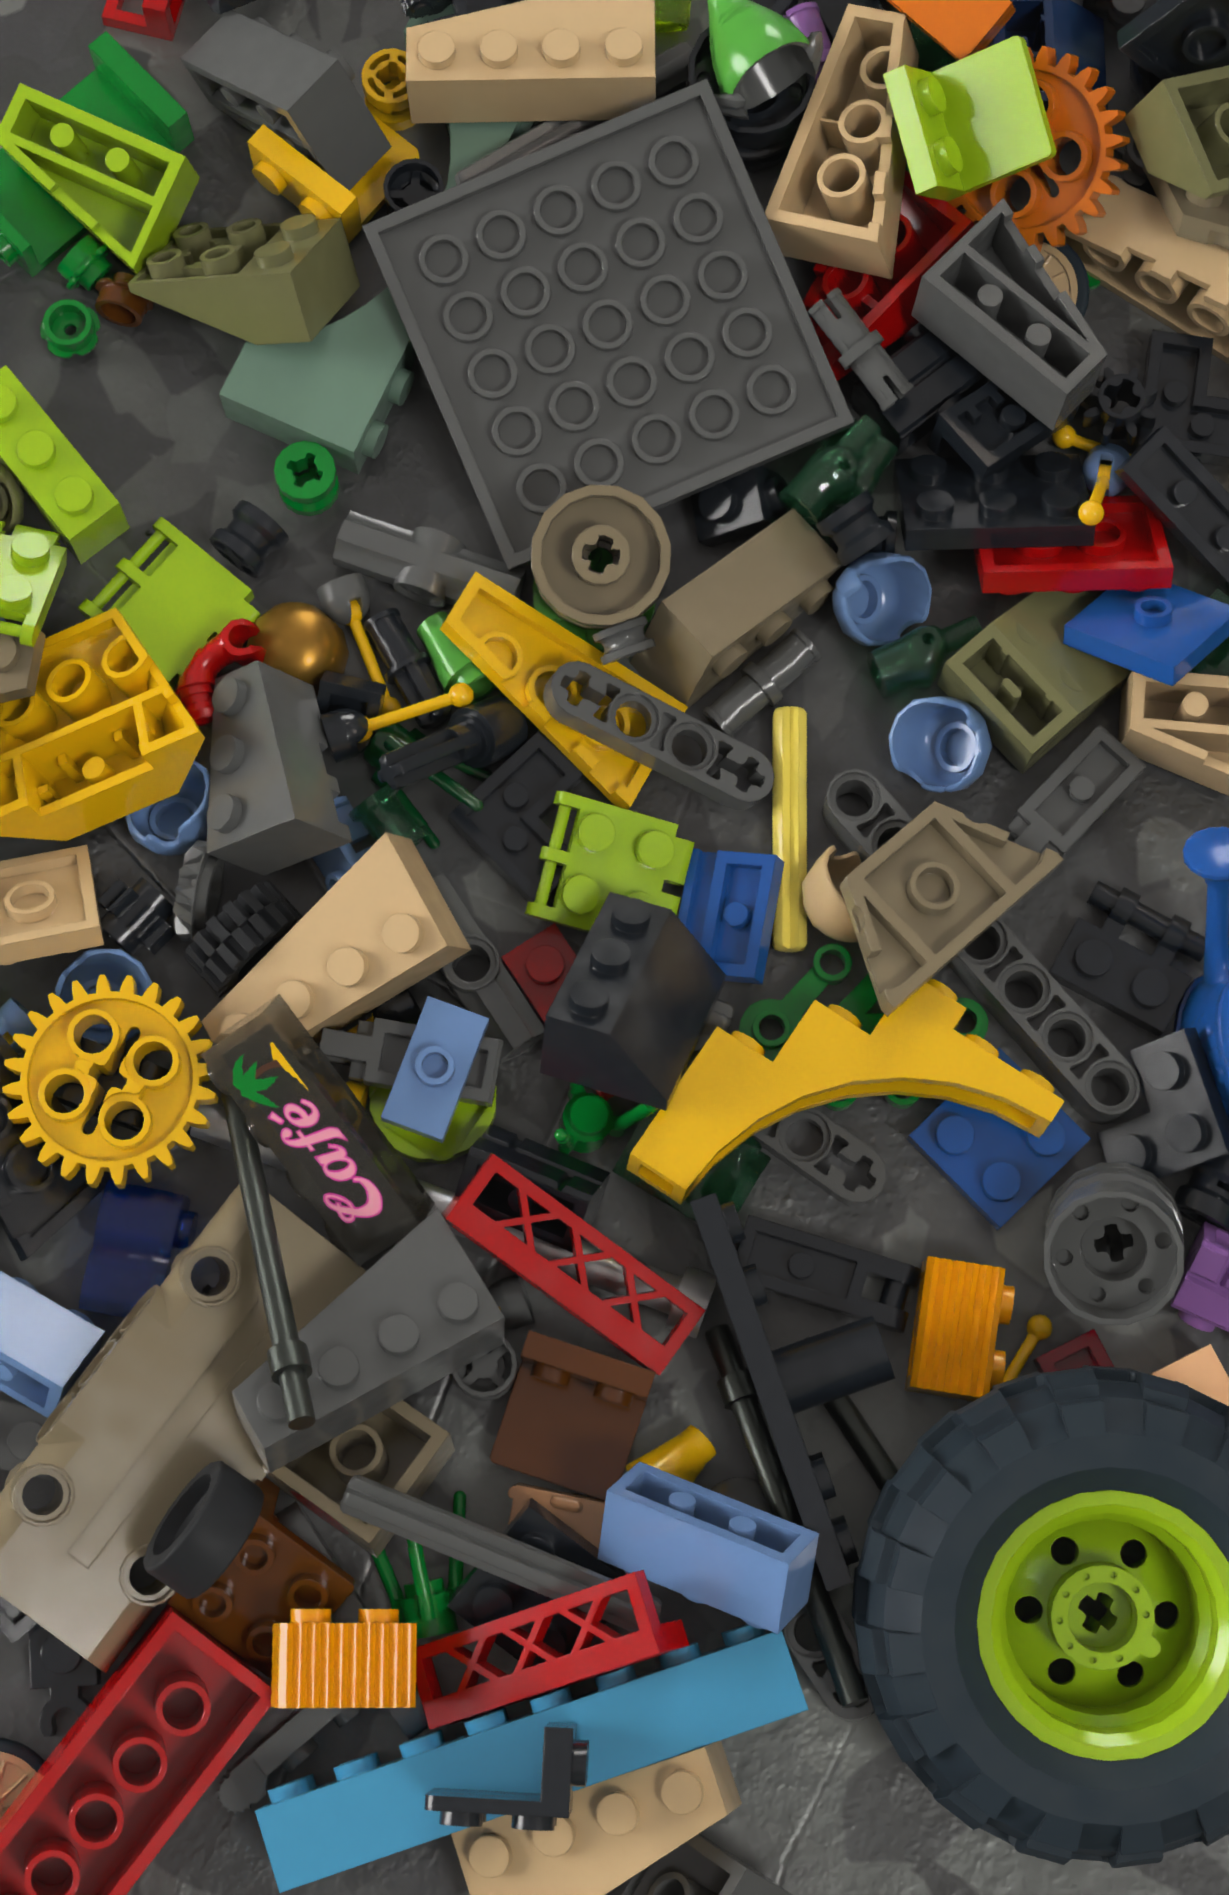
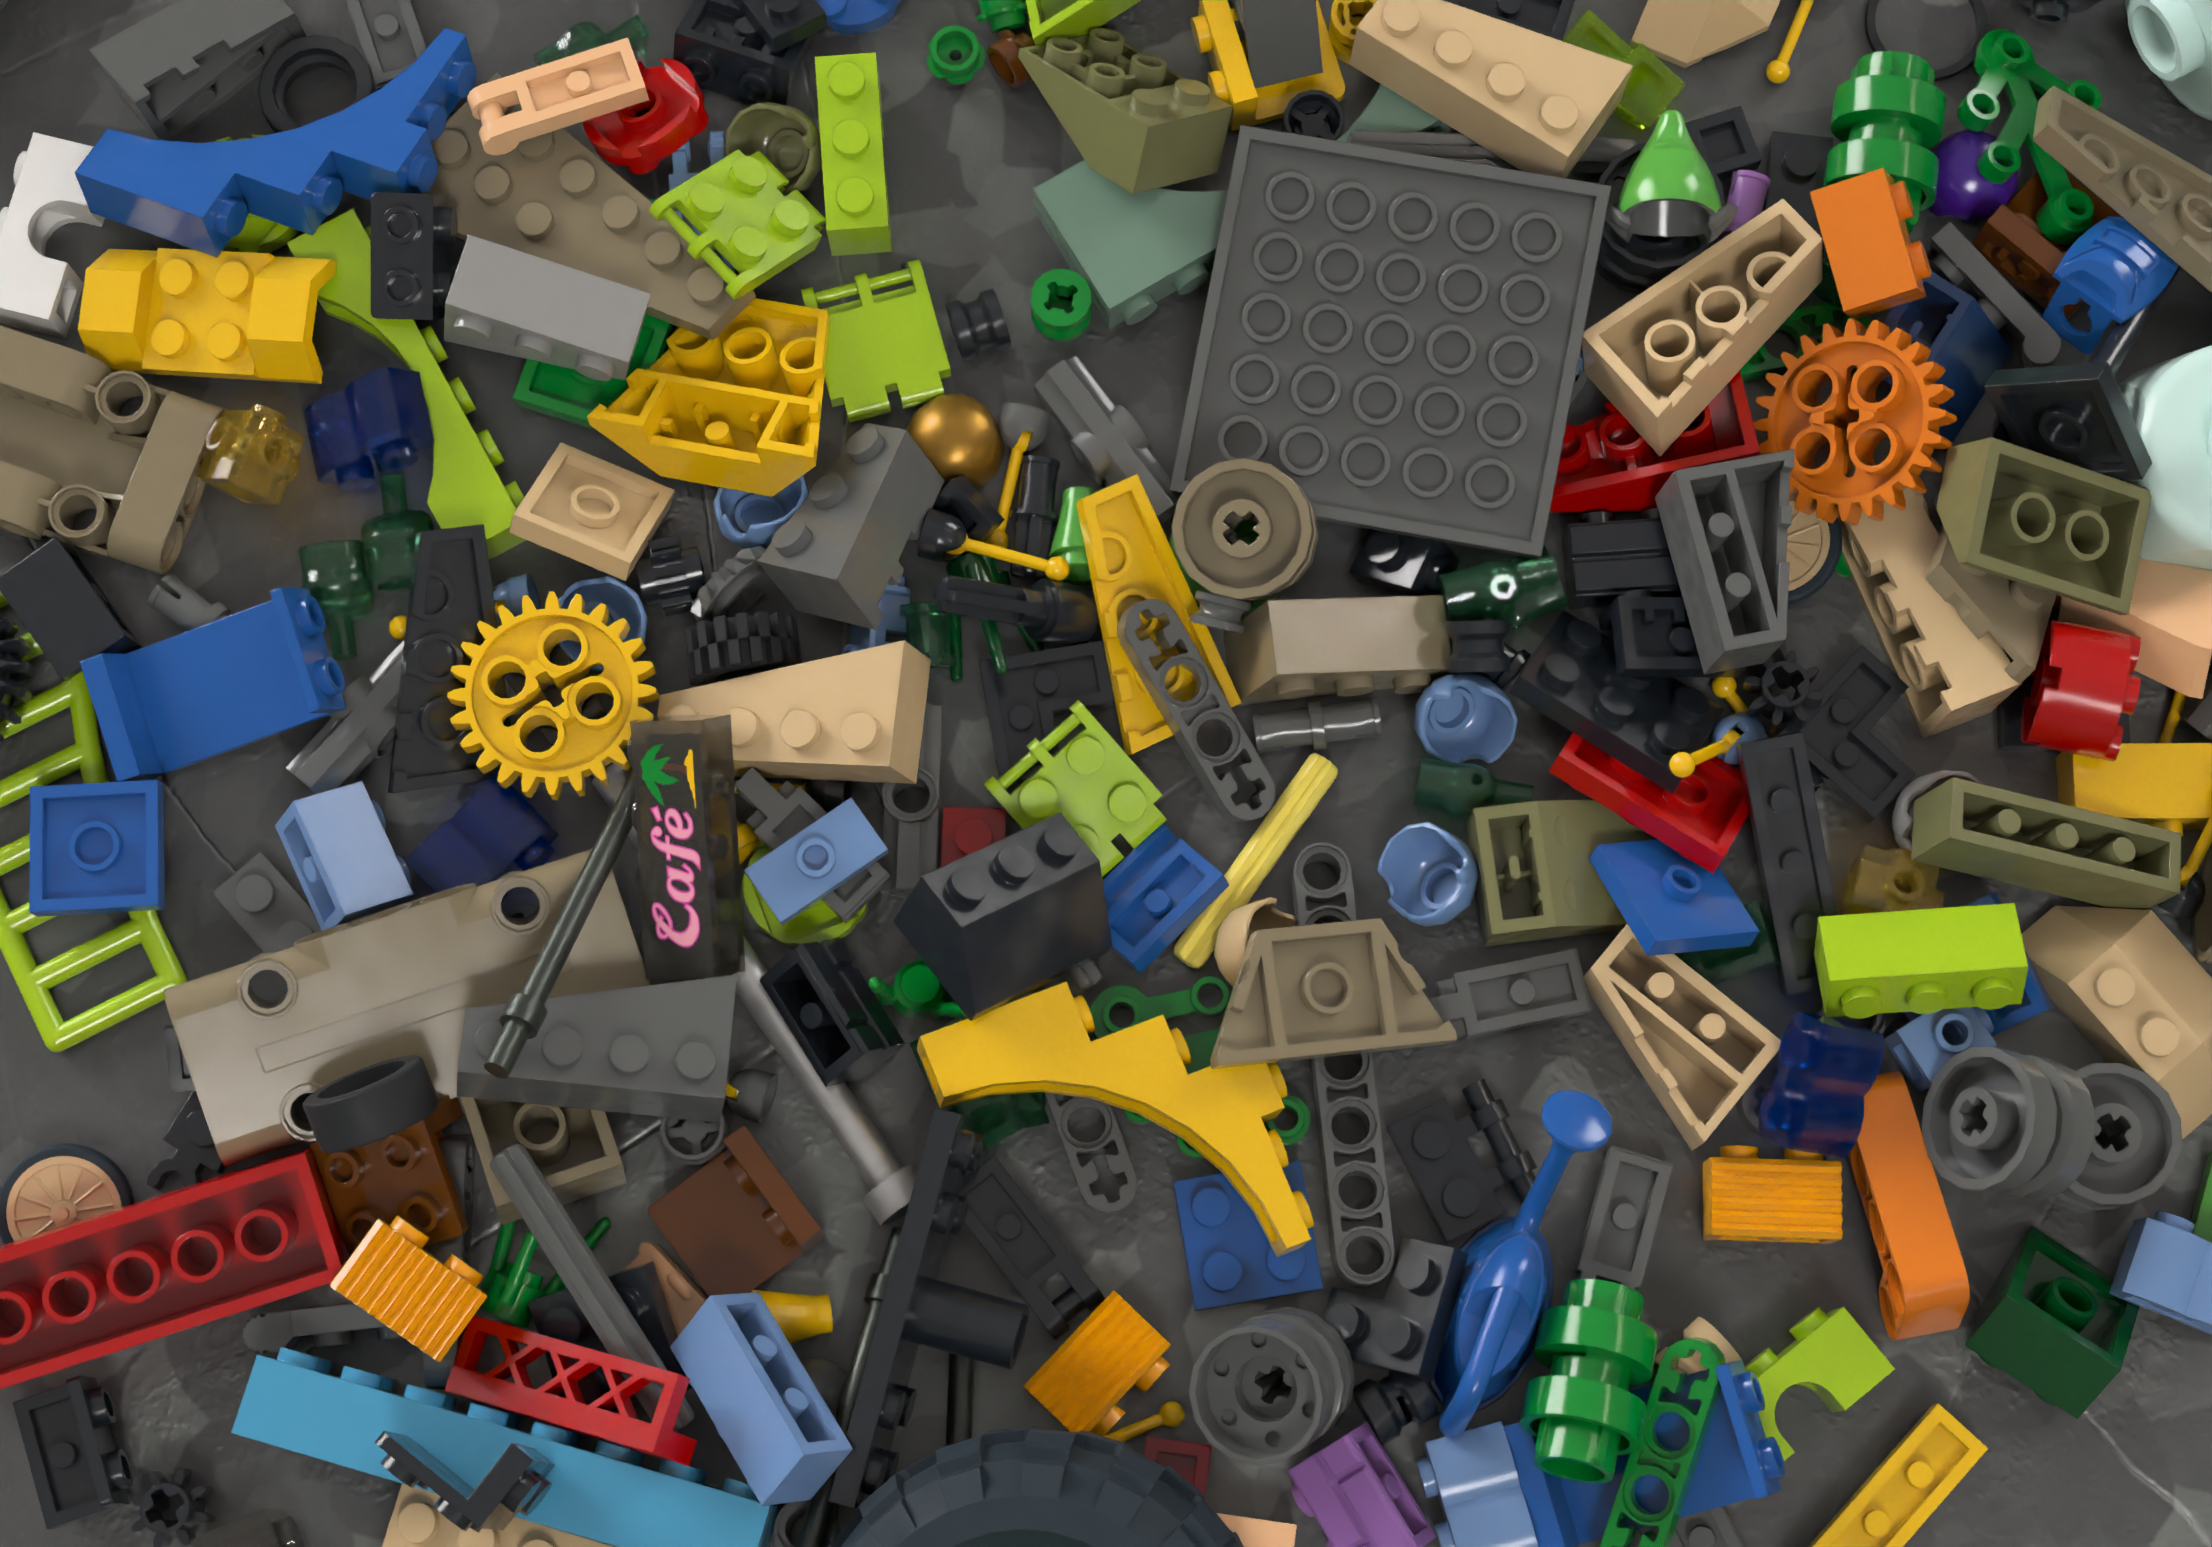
camera: 35 degrees right, 0 degrees up
red piece [175,618,266,726] -> none
red fence [442,1153,706,1376] -> none
dark grey pin [807,287,915,412] -> none
lime bracket [883,36,1056,201] -> none

